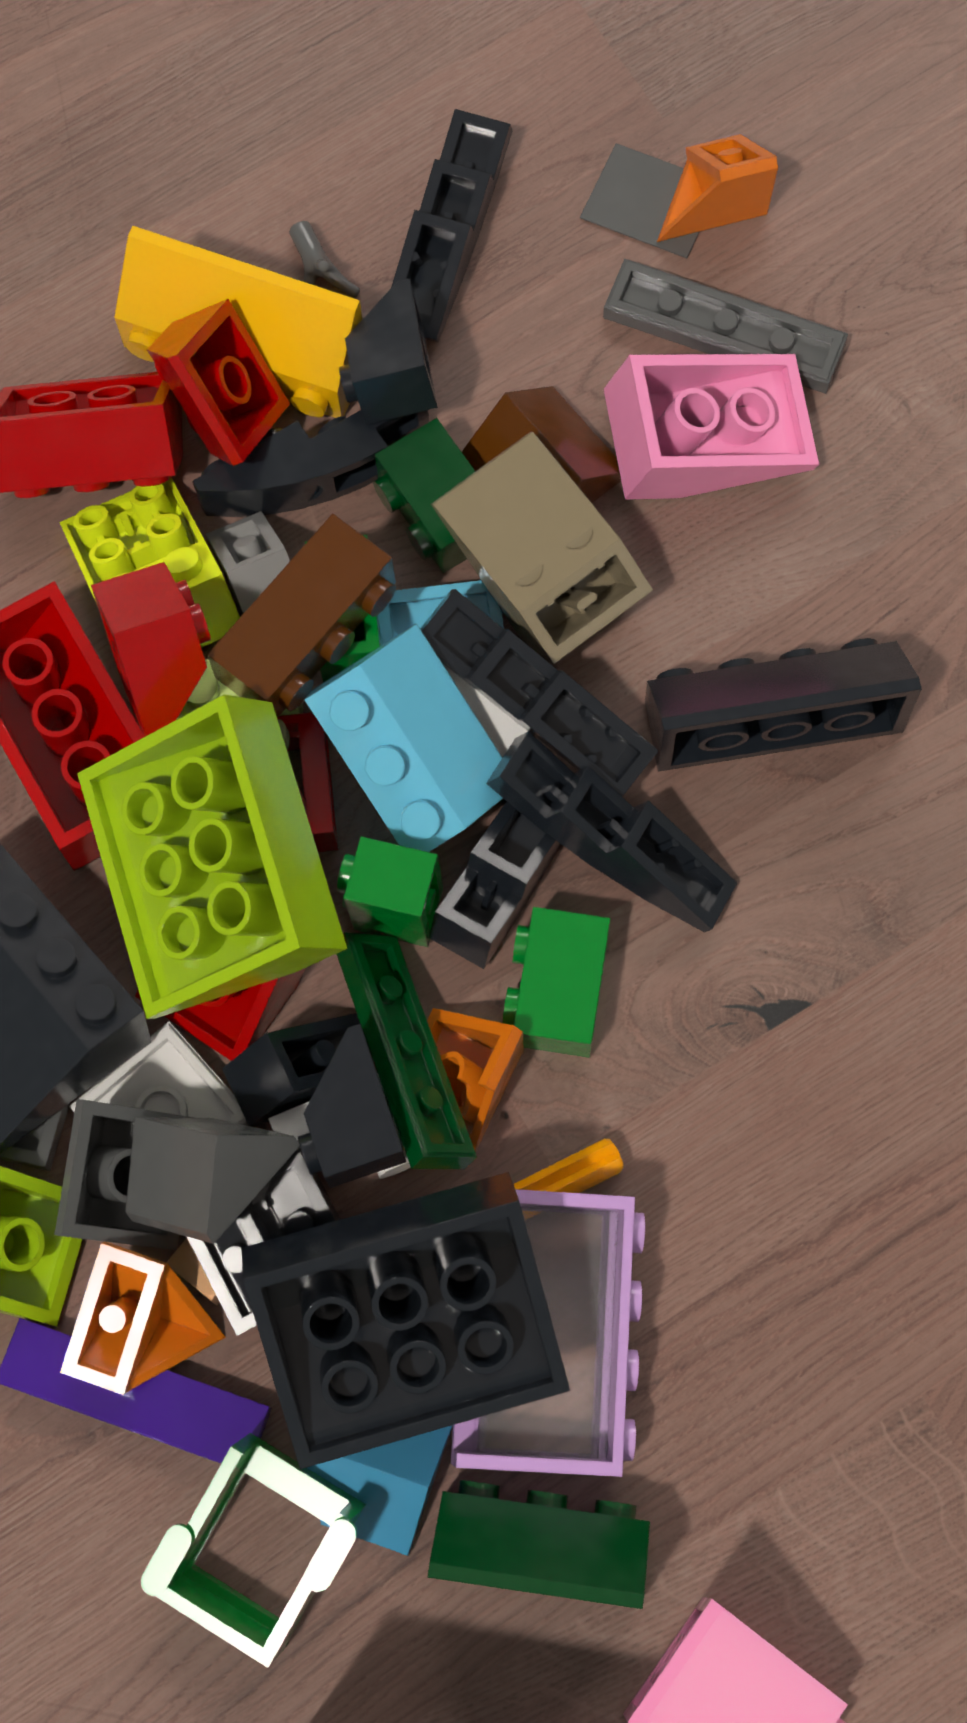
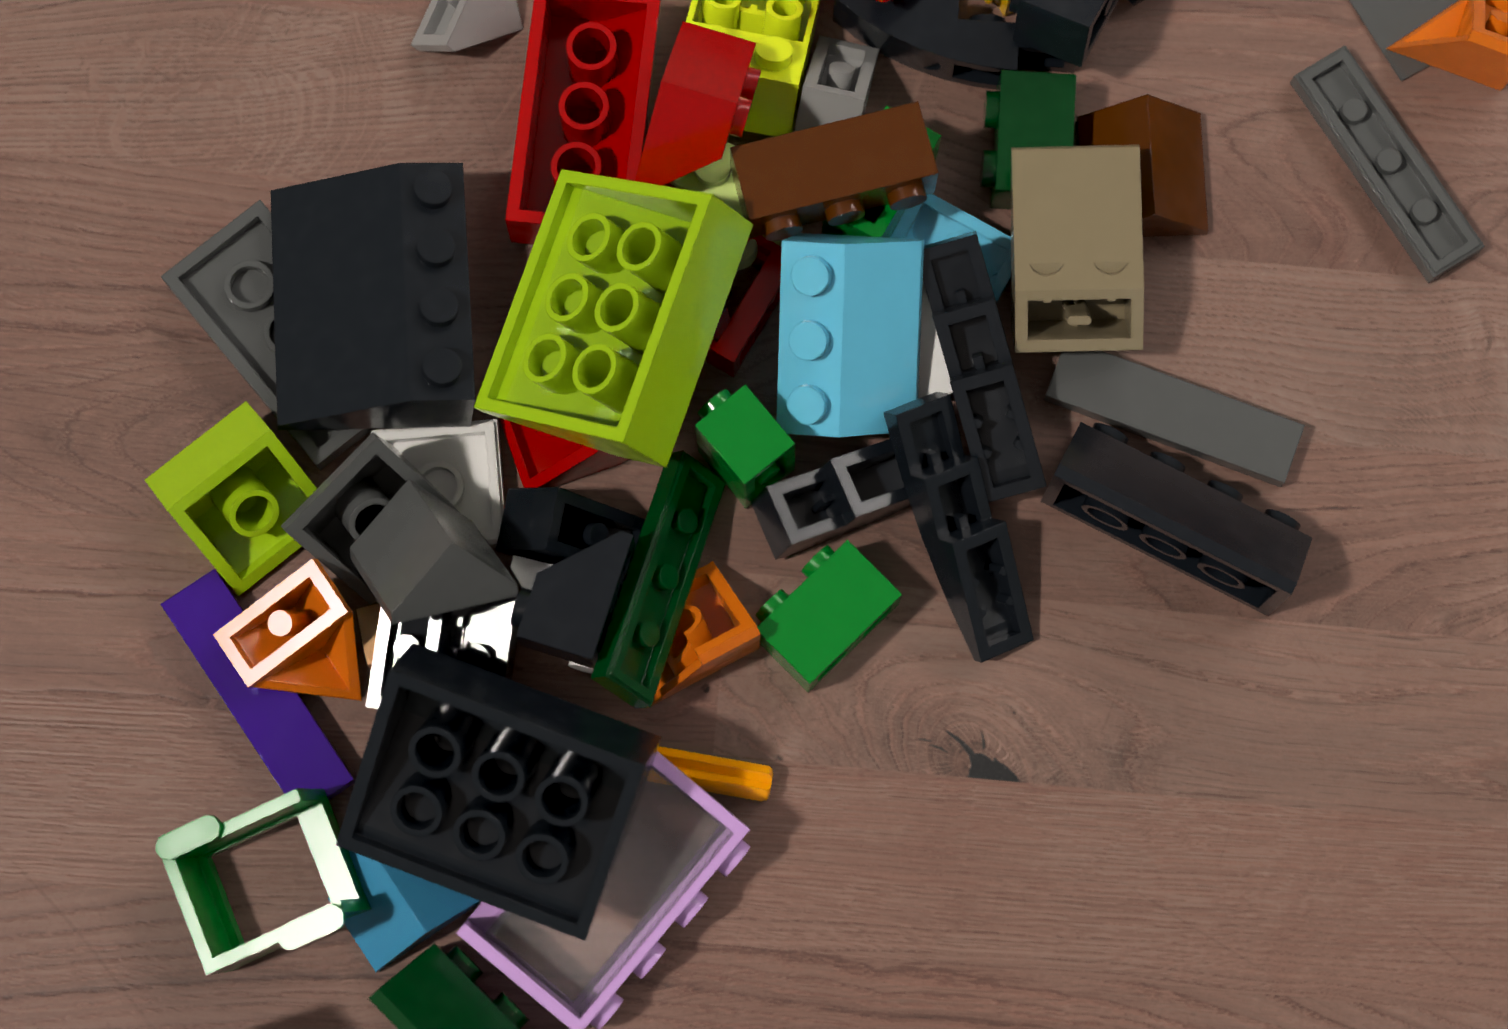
camera: 30 degrees right, 5 degrees up
bright pink slope [604,354,819,500] -> none
none -> dark grey tile [1044,351,1305,487]

